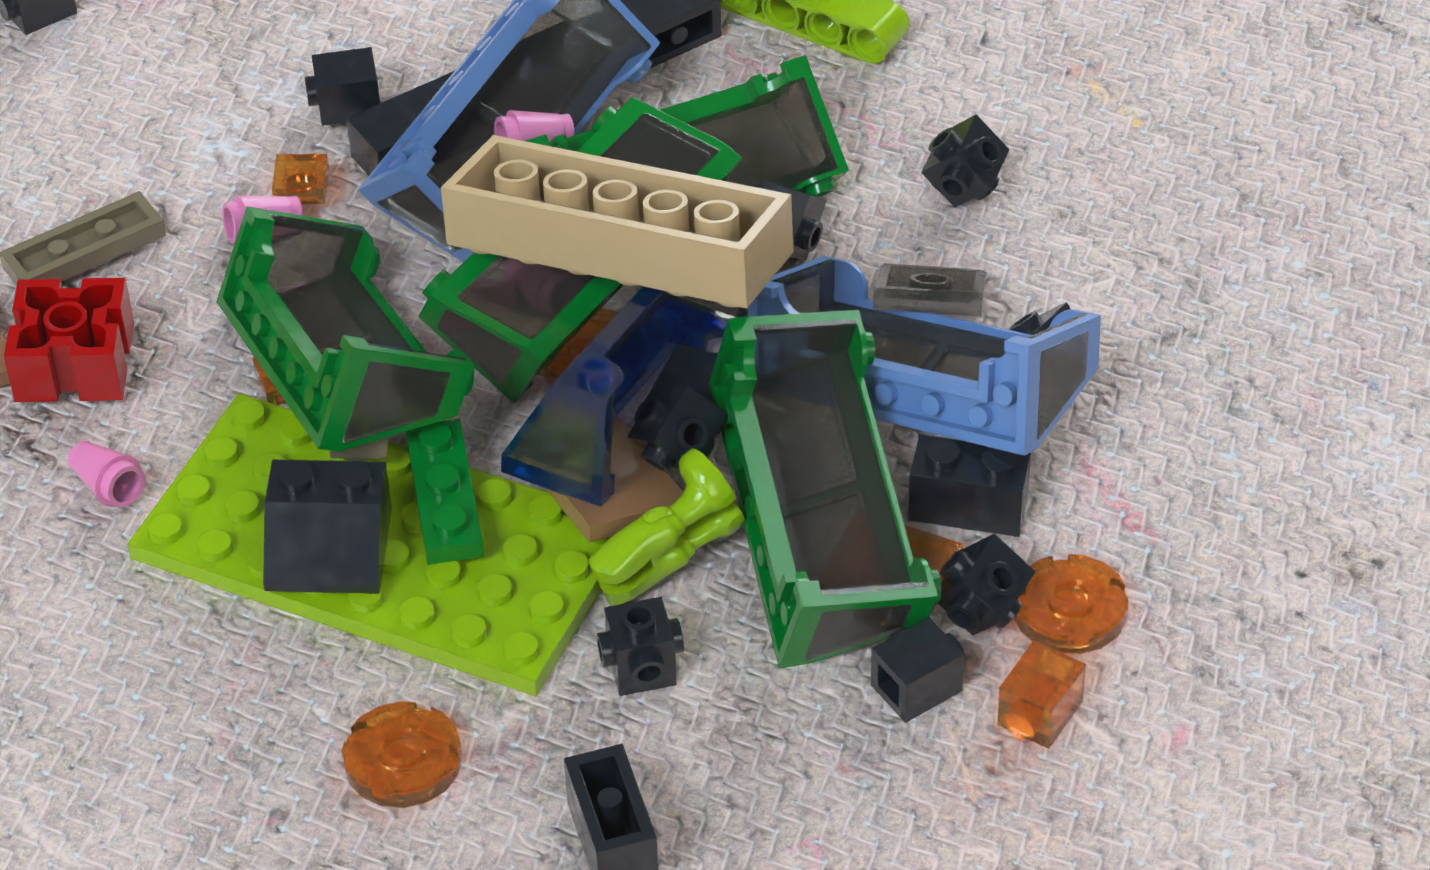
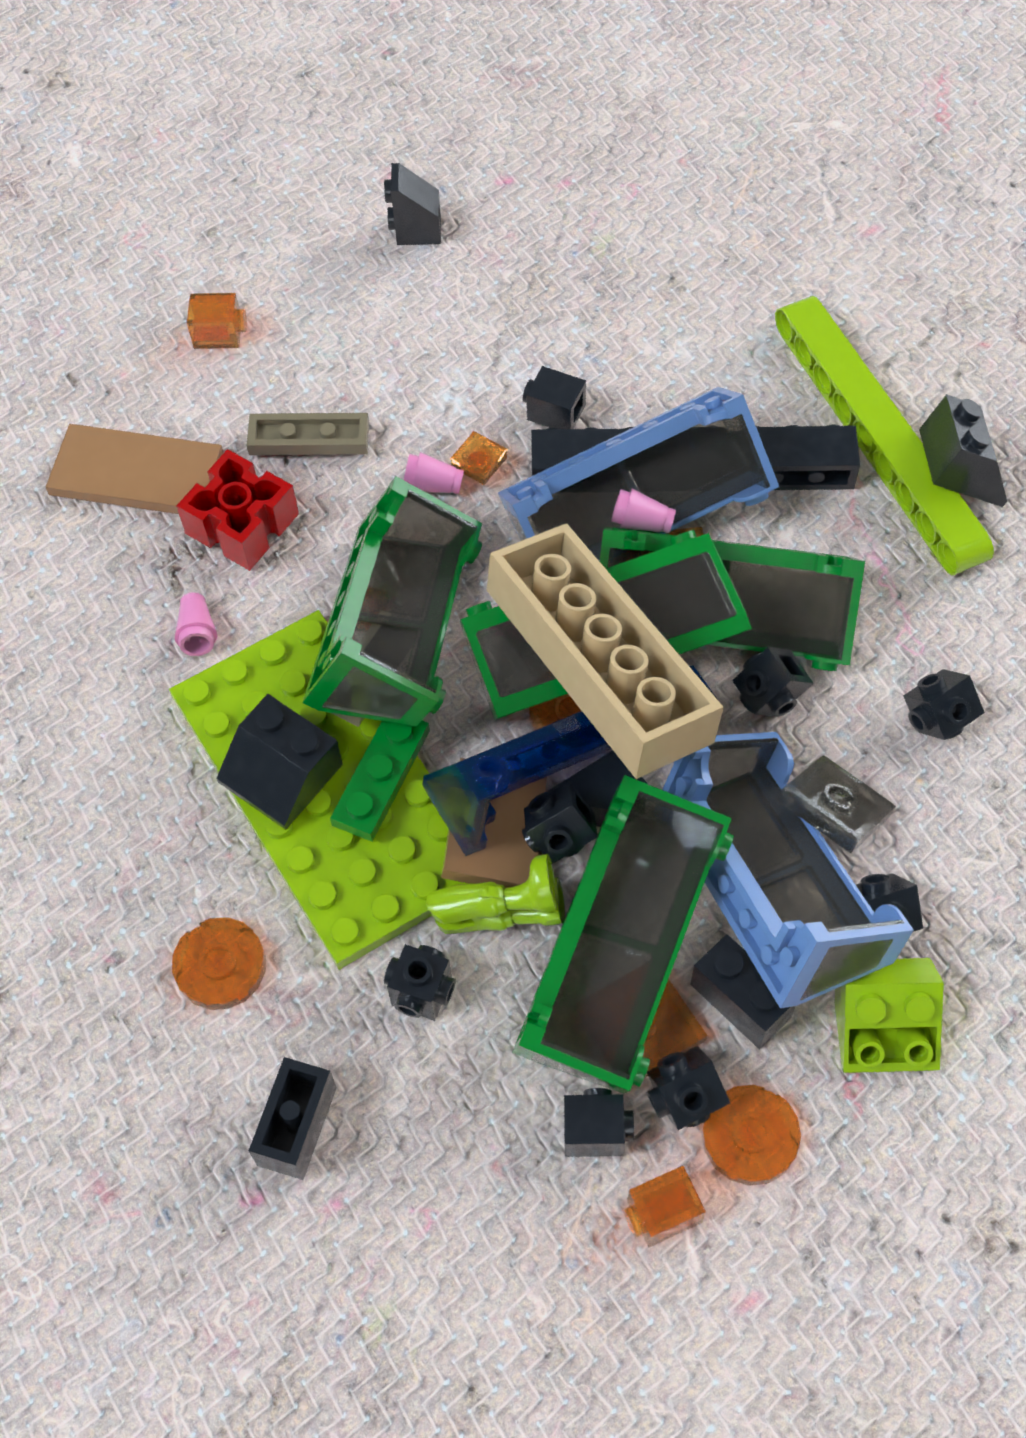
camera: 35 degrees right, 15 degrees up
none -> lime slope [834,958,944,1073]

